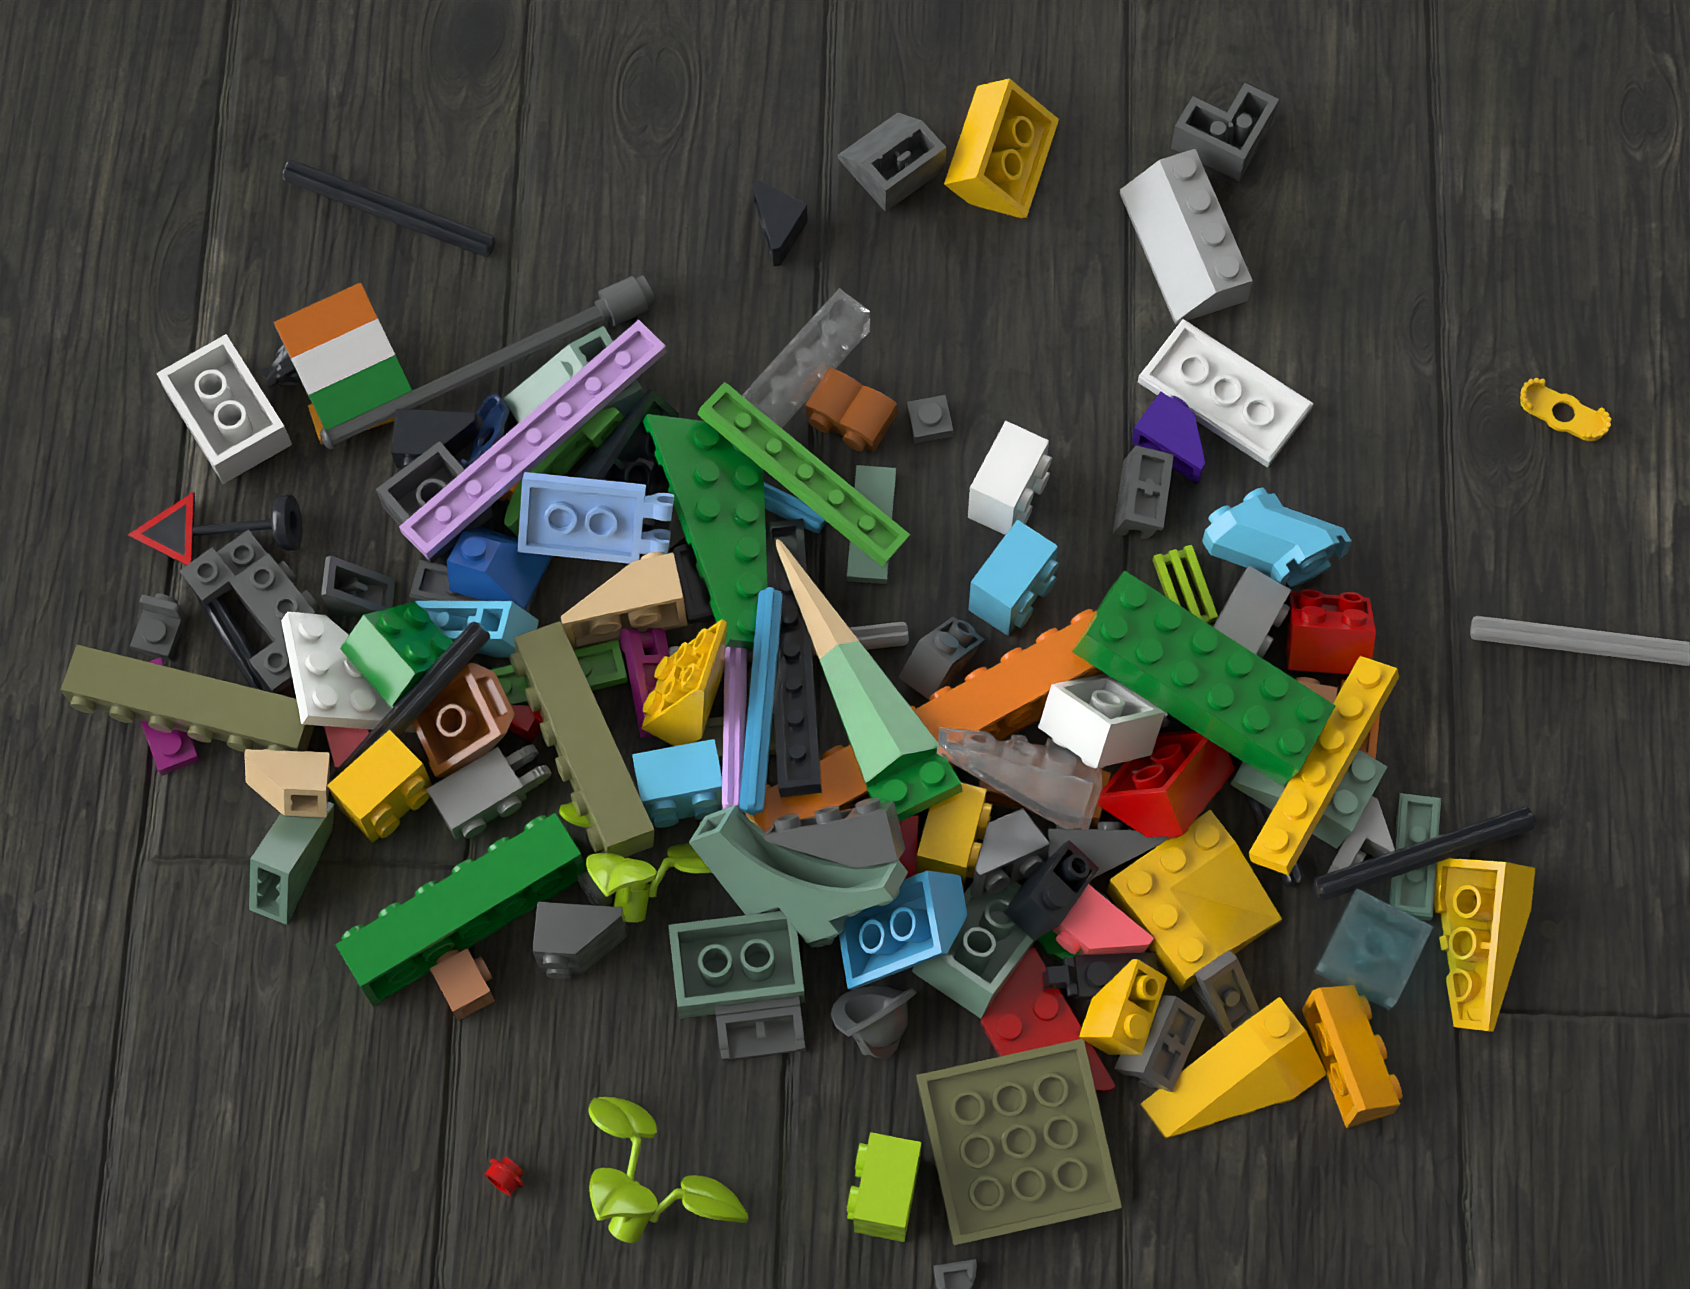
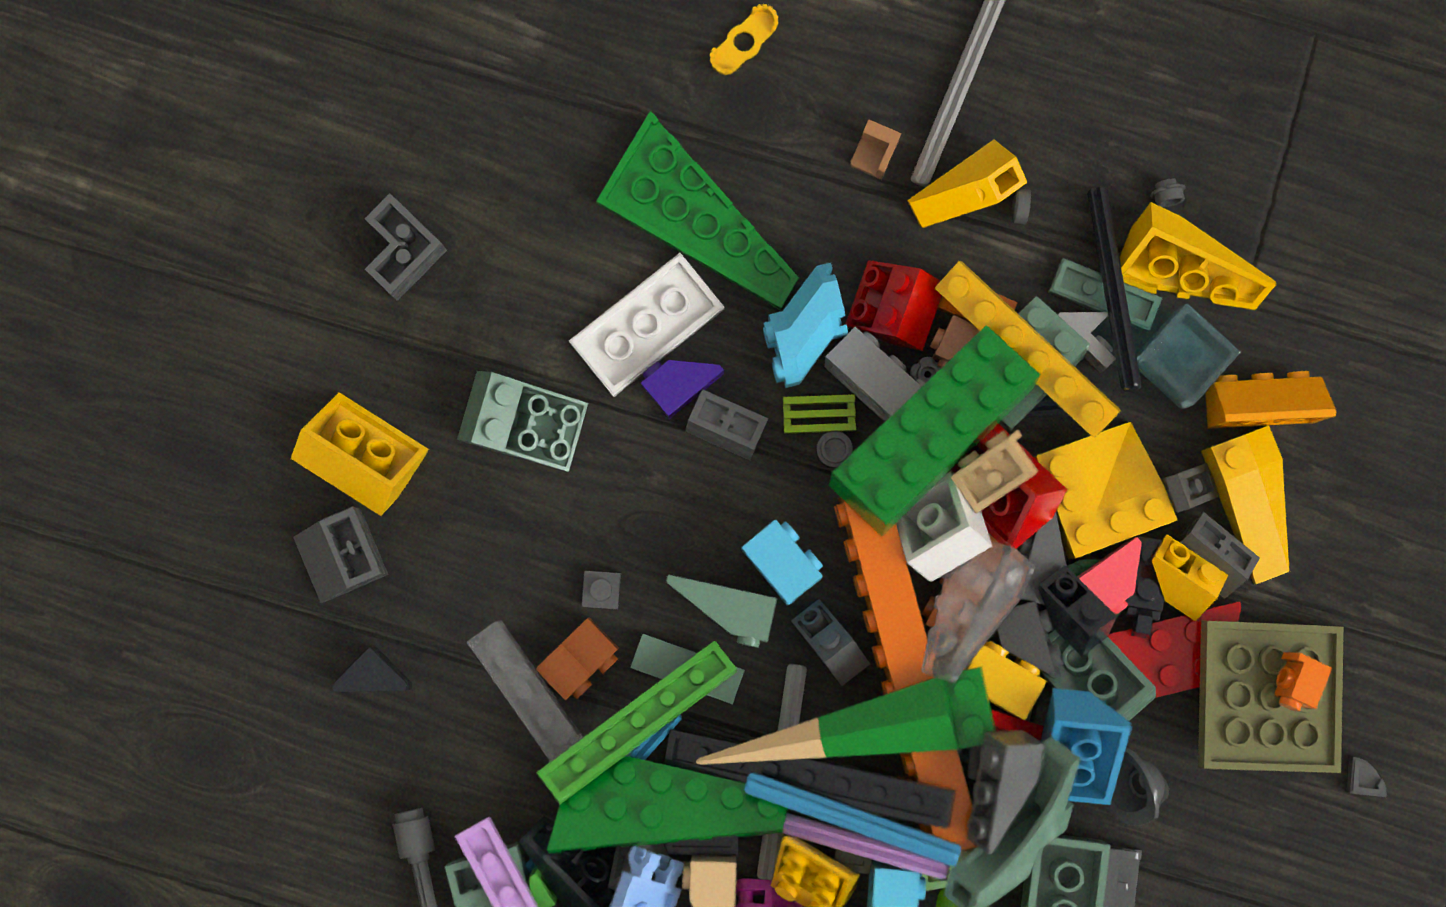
camera: 75 degrees left, 15 degrees up
lime brick [847,1132,922,1242] -> none
white brick [968,421,1052,535] -> none
light grey slope [1120,149,1253,325] -> none
none -> sand green slope [457,371,588,472]
none -> green wing [596,110,799,310]
none -> sand green slope [666,575,777,647]
none -> medium nougat panel [850,120,901,180]
none -> yellow slope [907,139,1027,228]
none -> tan bracket [951,430,1038,513]
none -> dark grey tile [1011,188,1031,225]
none -> dark grey plate [1150,179,1186,208]
none -> orange brick [1274,652,1332,712]

